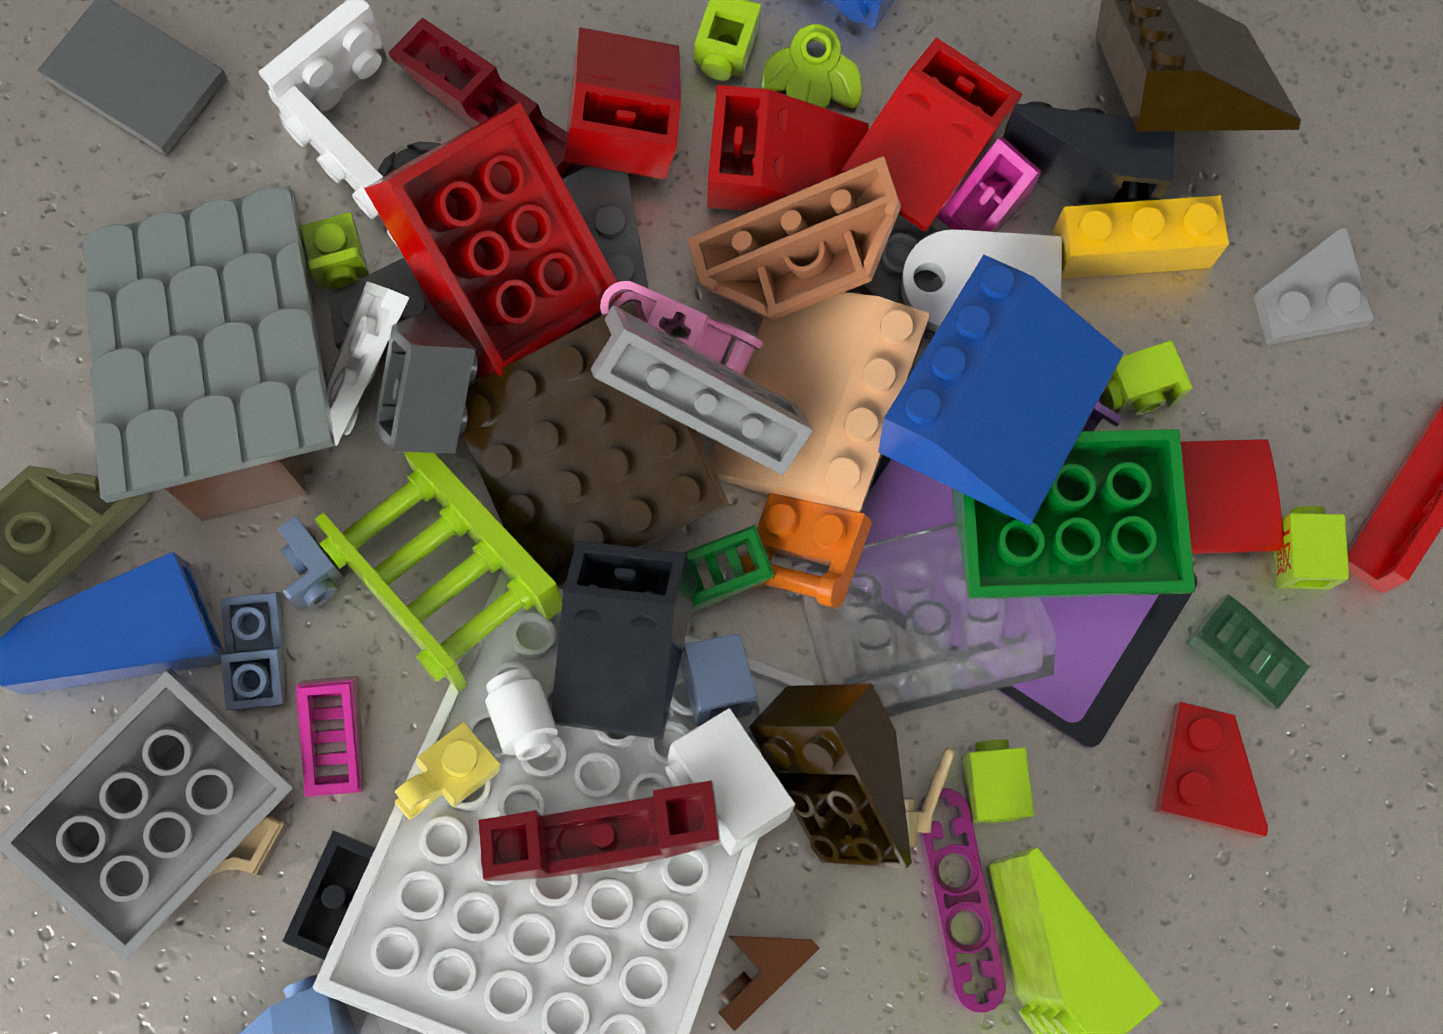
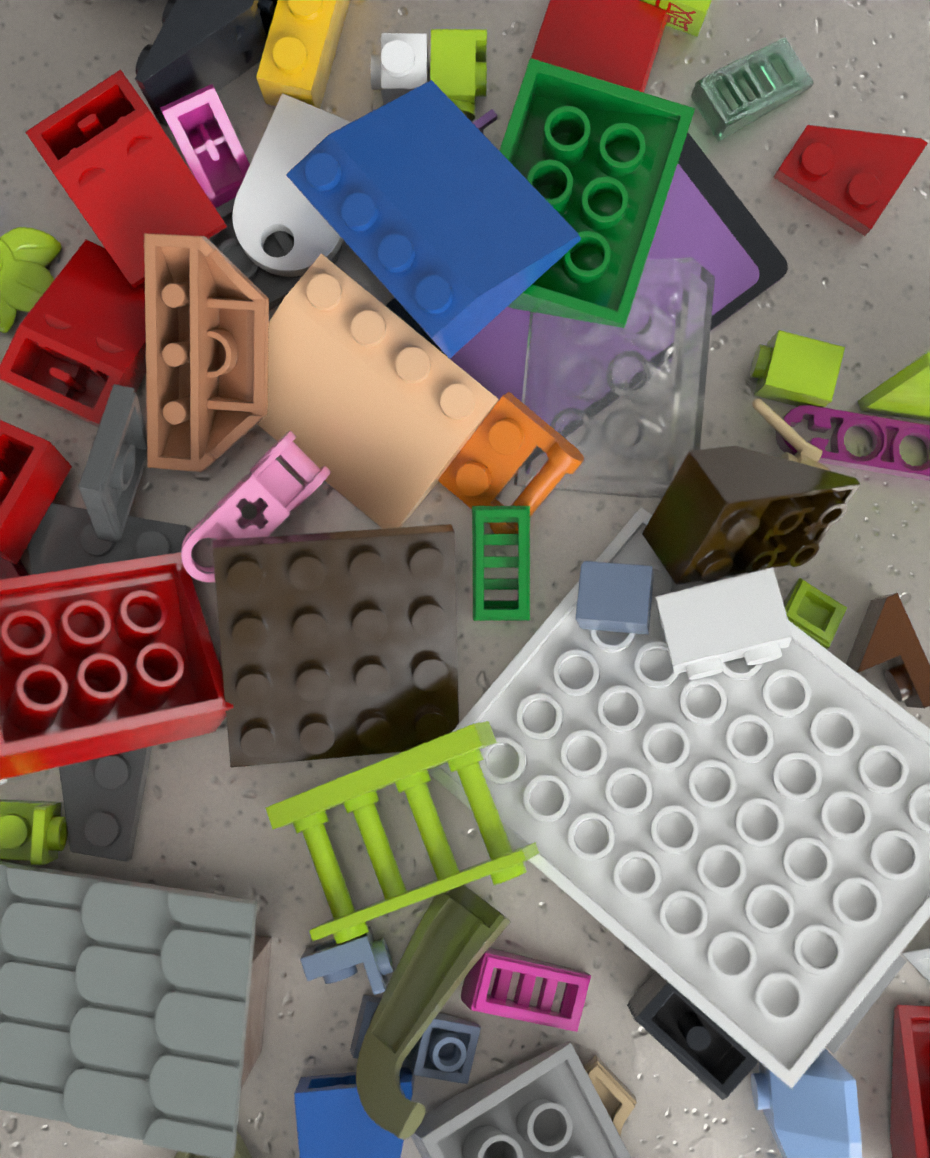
camera: 65 degrees left, 10 degrees up
white wing [325,281,410,445] -> none
dark grey slope [374,311,477,453] -> none
light yellow plate [395,722,501,820] -> none
dark red slope [478,780,721,881] -> none
white brick [485,669,558,760] -> none
black slope [551,541,698,740] -> none
light grey fence [591,305,813,475] -> none
none -> dark grey tile [78,384,147,543]
none -> olive animal [356,885,511,1140]
none -> white brick [371,33,429,111]
none -> lime slope [783,578,847,649]

